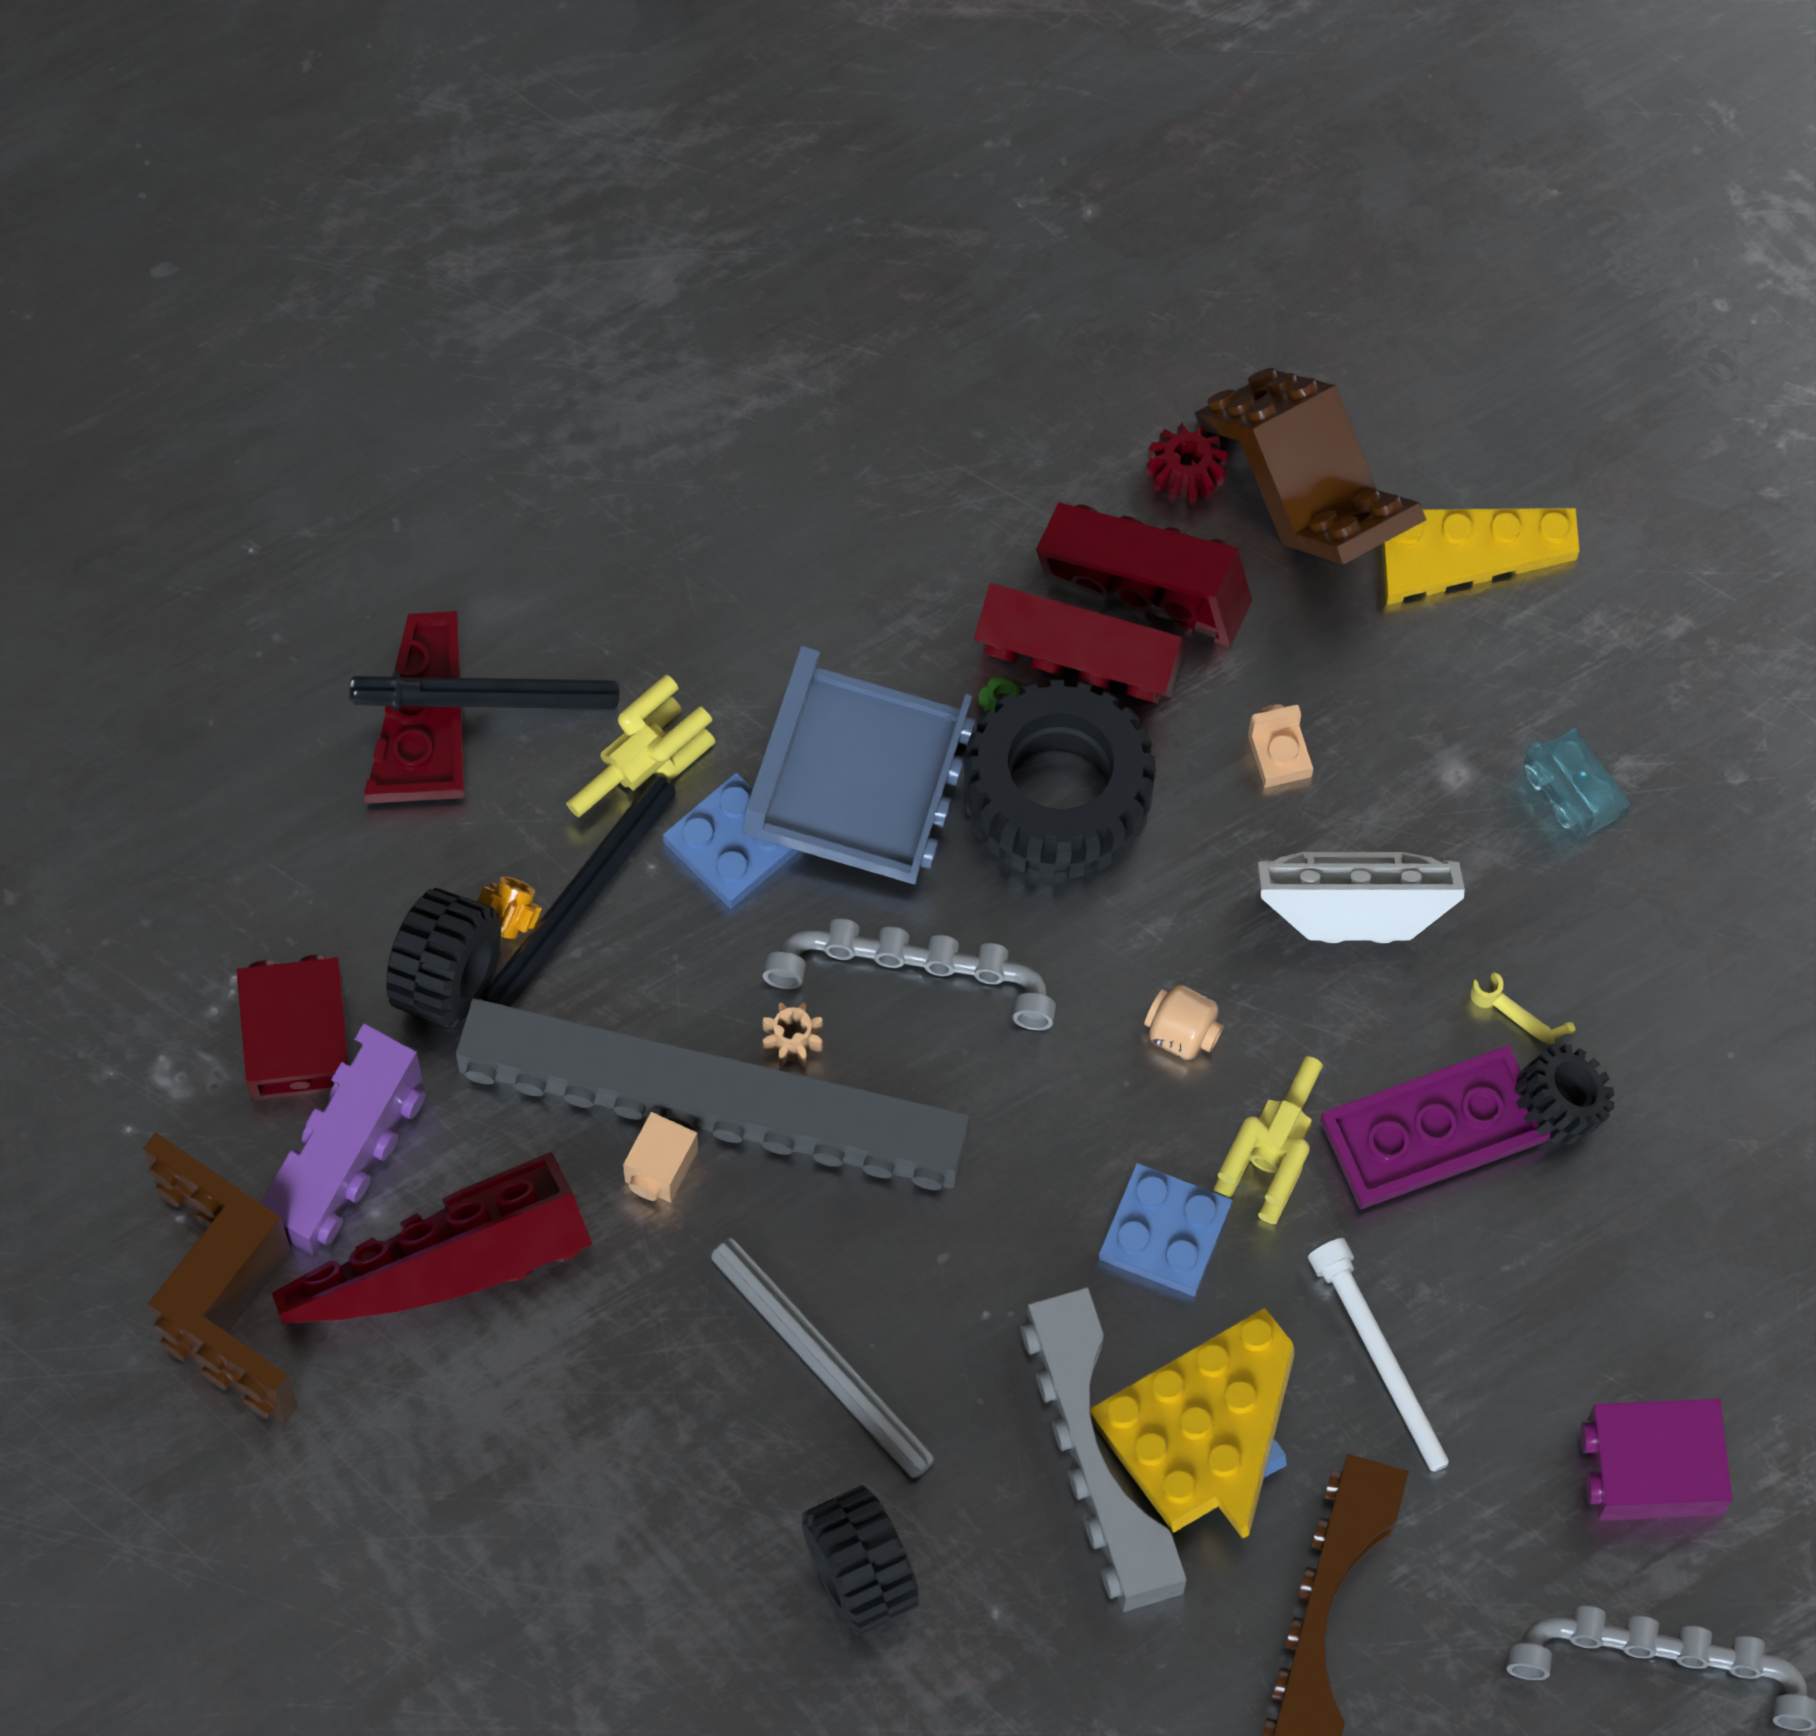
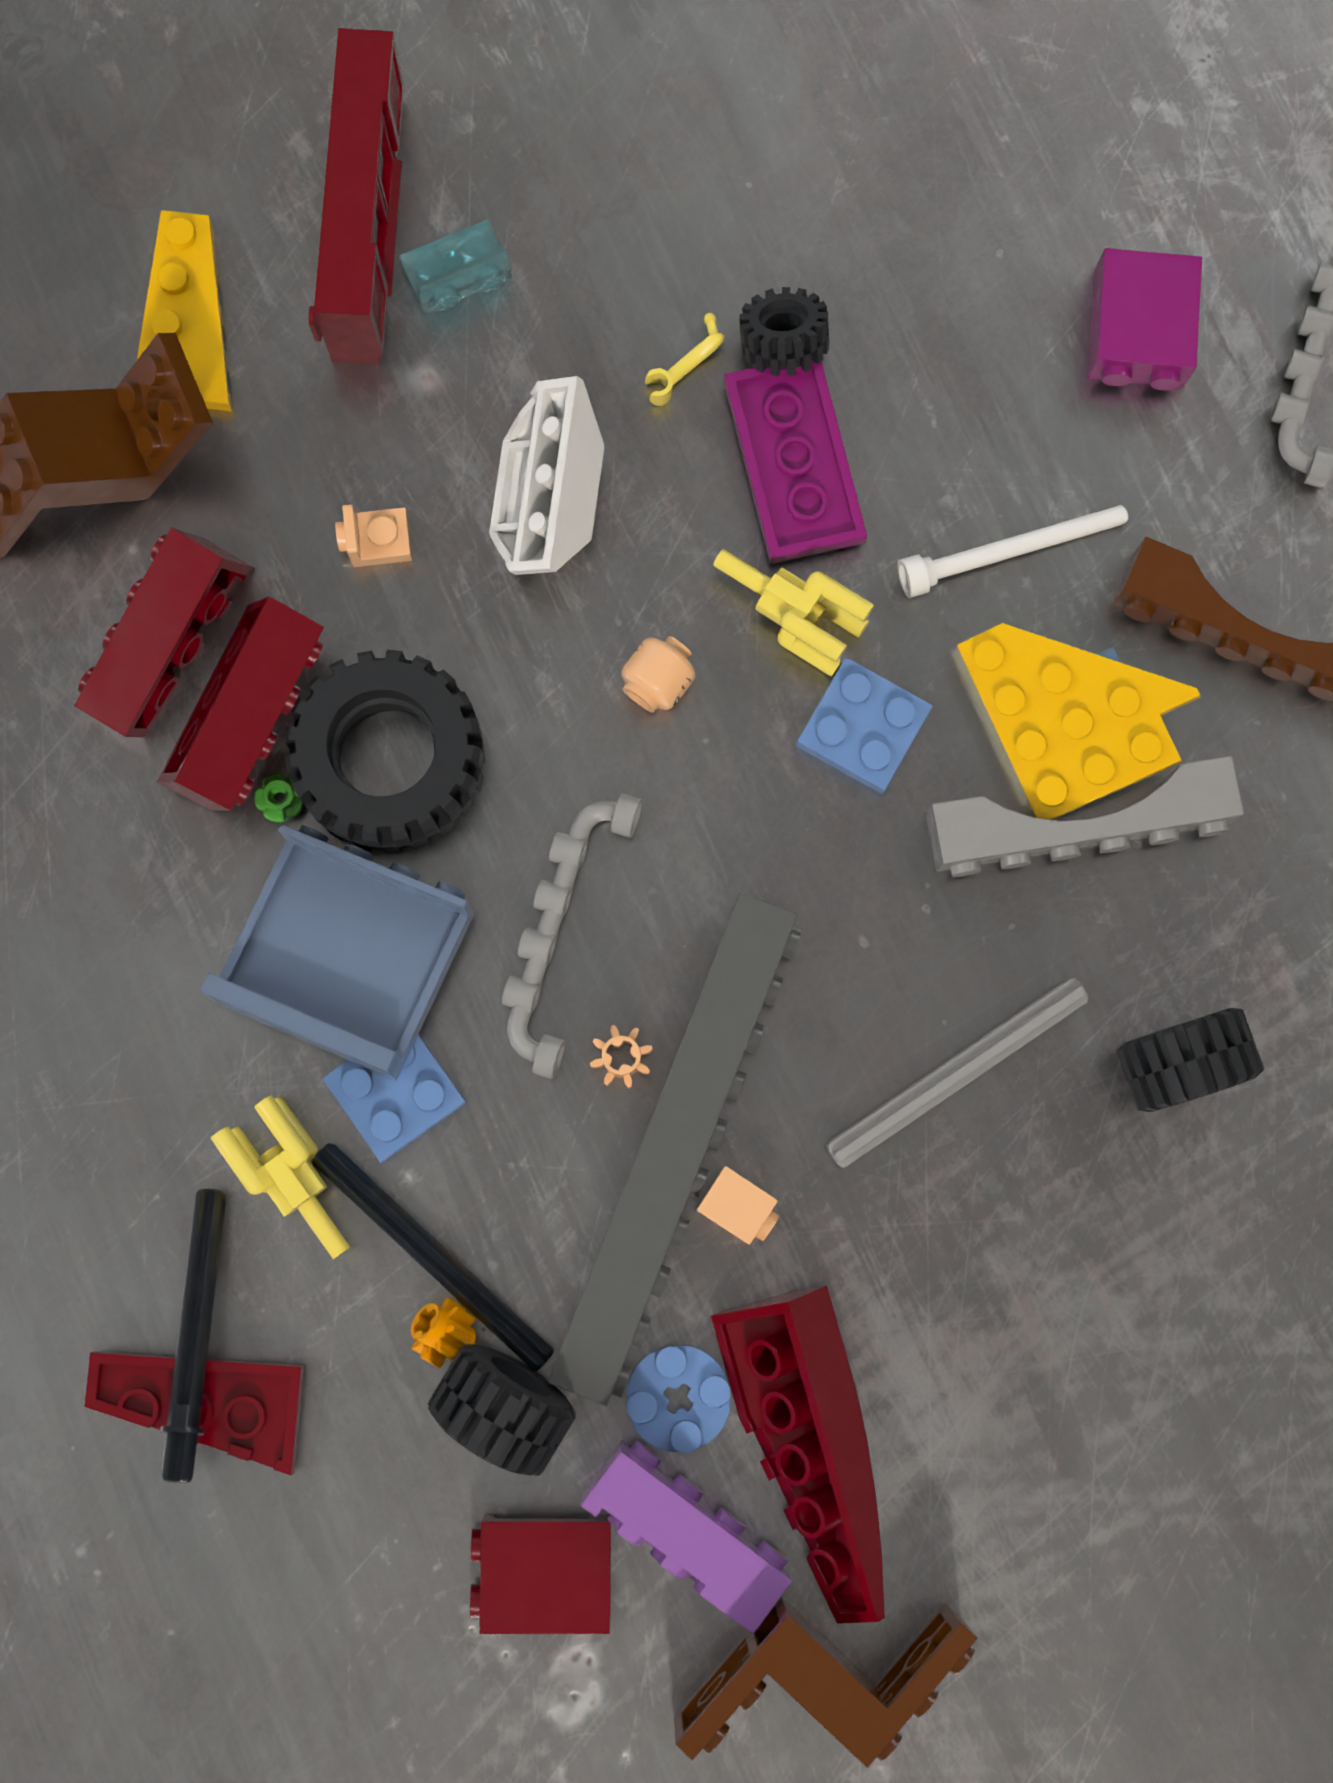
camera: 85 degrees left, 15 degrees up
dark red gear [1146,422,1228,508] -> none
none -> dark red piece [308,28,404,364]
none -> medium blue plate [627,1345,730,1453]

